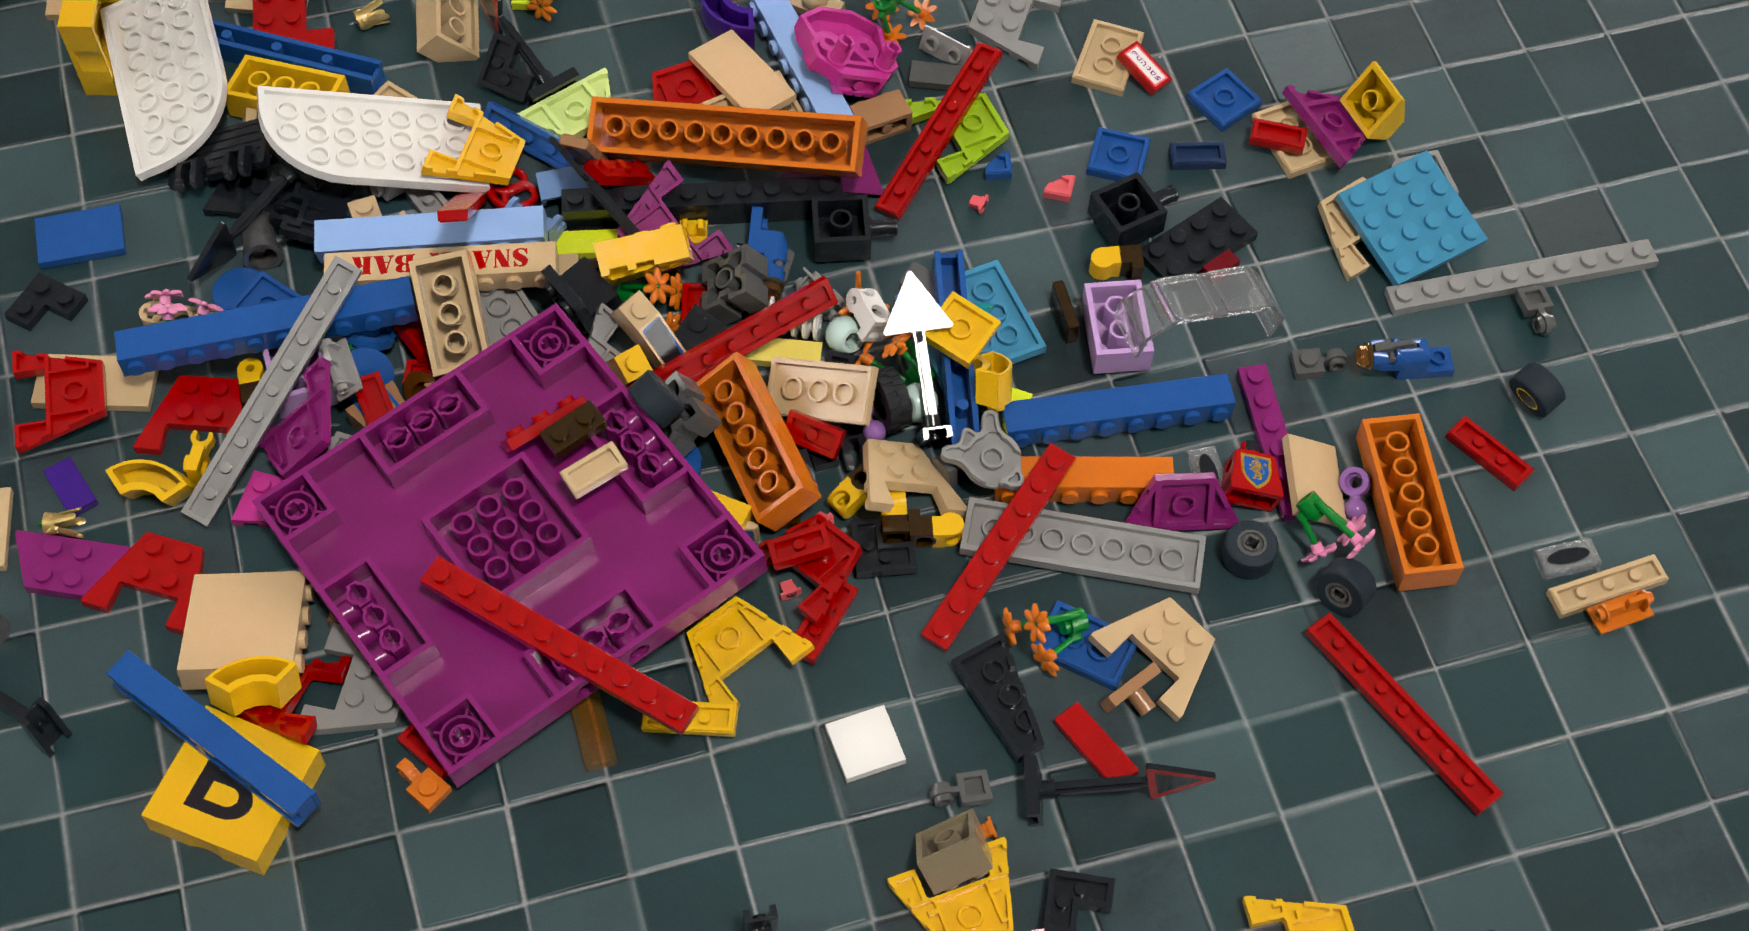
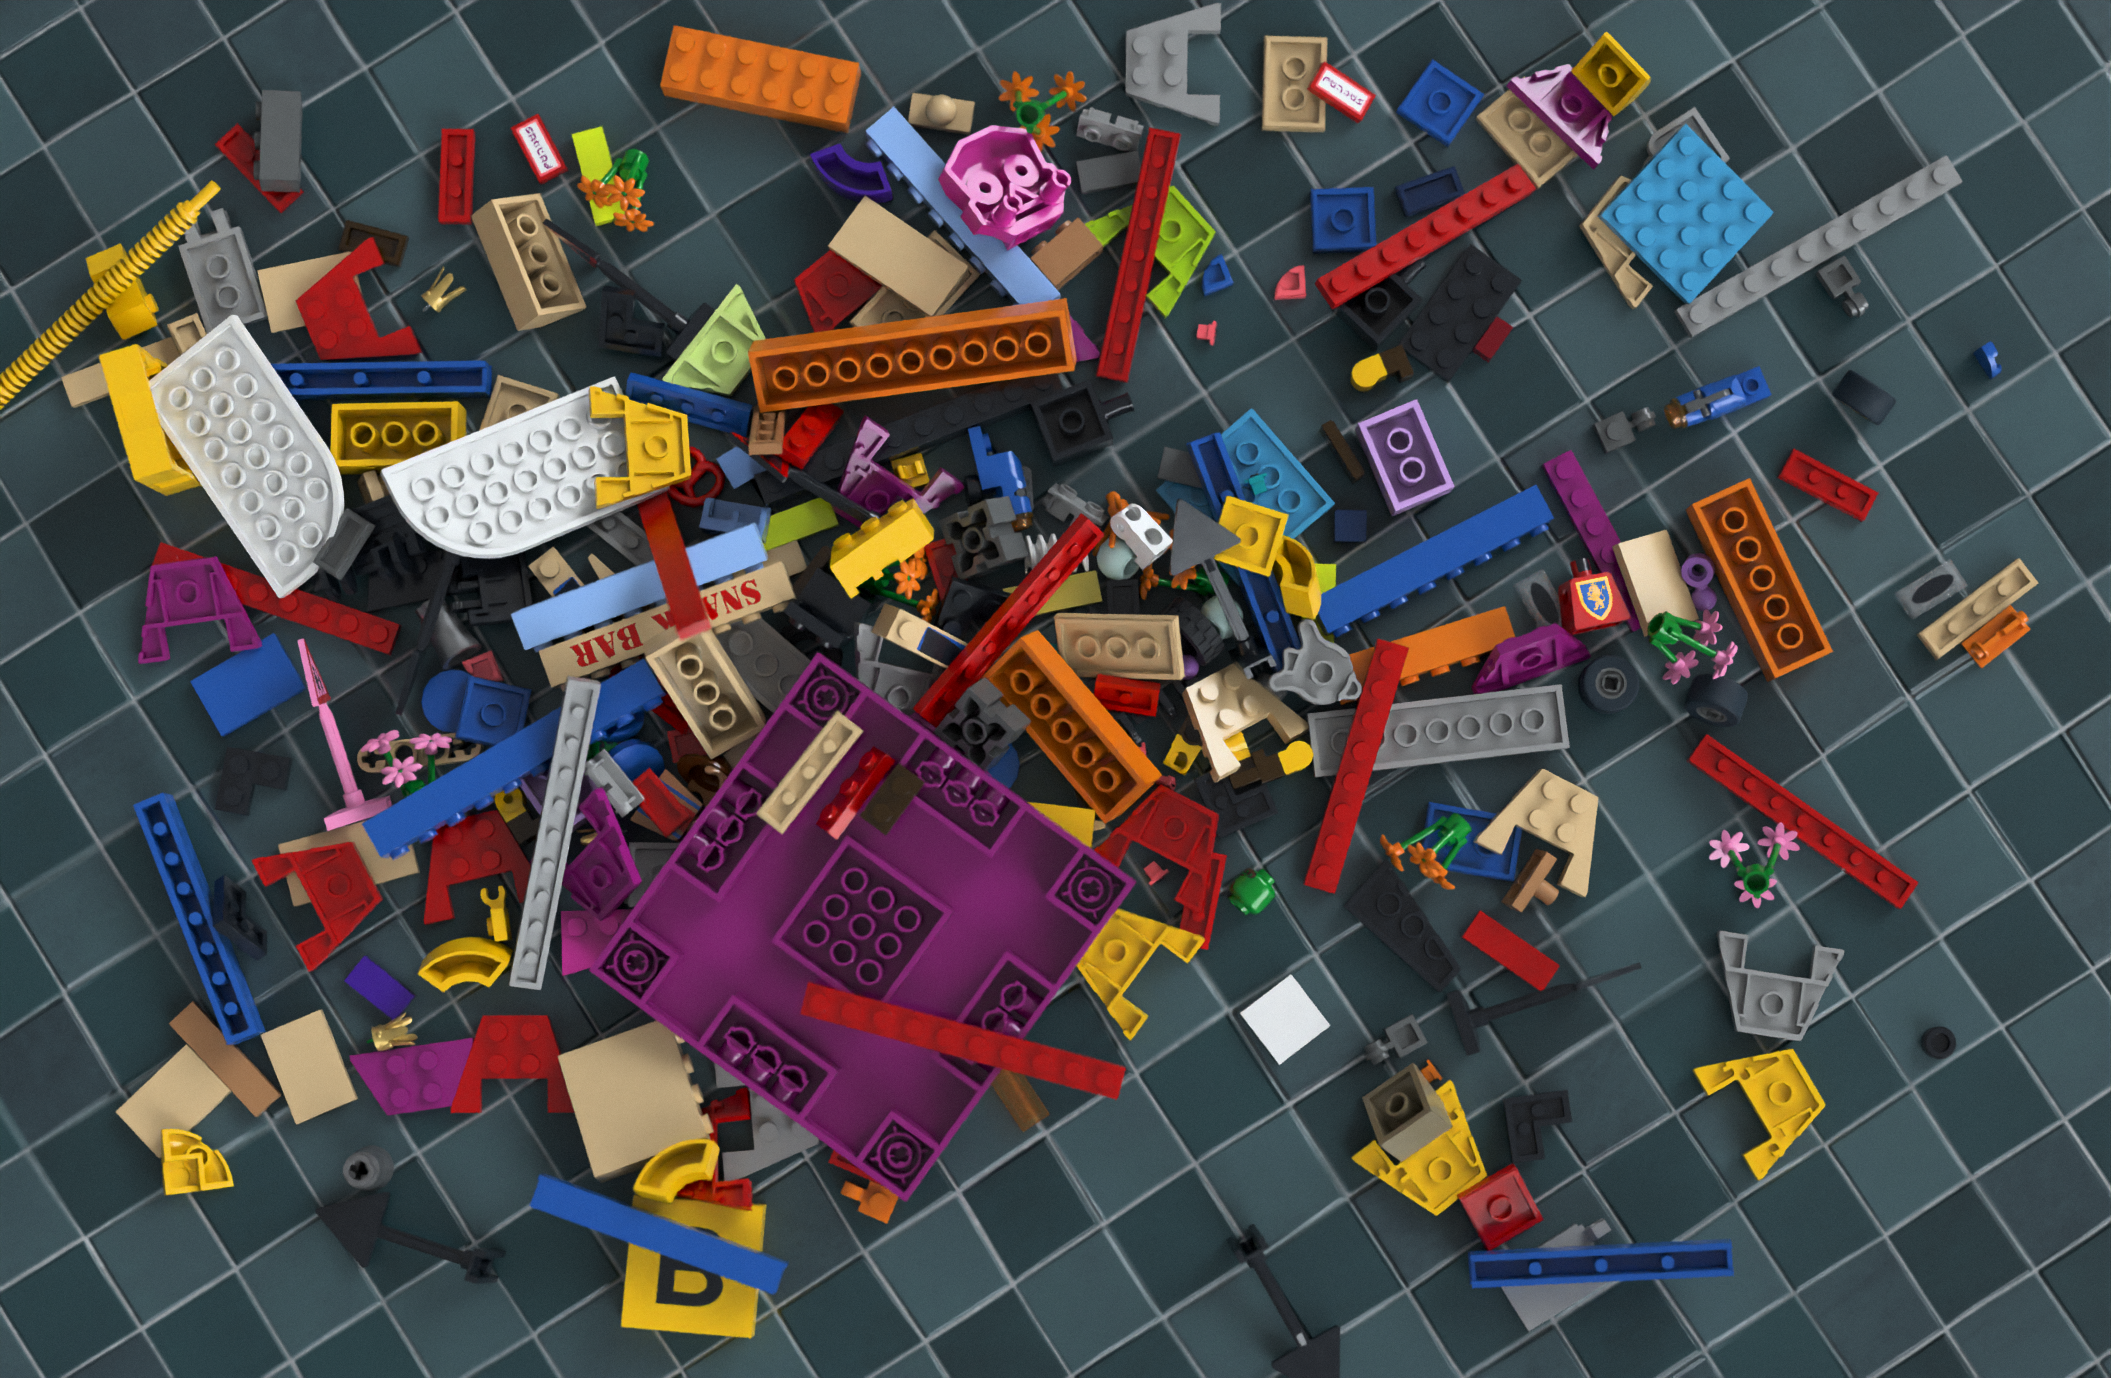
camera: 15 degrees left, 25 degrees up
tan tile [559,441,629,500] -> none
yellow brick [605,344,653,385] -> none
black wheel [628,370,685,428] -> none
yellow tile [641,701,739,737] -> none
red plate [767,523,834,571] -> none
clear windscreen [1114,266,1285,358] -> none
red tile [1249,118,1308,155] -> none
none -> magenta wing [138,556,262,664]
none -> red plate [149,542,402,656]
none -> bright pink piece [297,638,393,831]
none -> dark grey tile [313,508,375,580]
none -> coral tile [462,650,504,682]
none -> tan tile [756,711,863,834]
none -> green head [1228,868,1276,916]
none -> red plate [1315,164,1536,310]
none -> dark blue tile [1334,510,1367,543]
none -> bright pink plant [1709,822,1800,908]
none -> light grey wing [1717,931,1844,1041]
none -> blue tile [1973,341,2002,379]

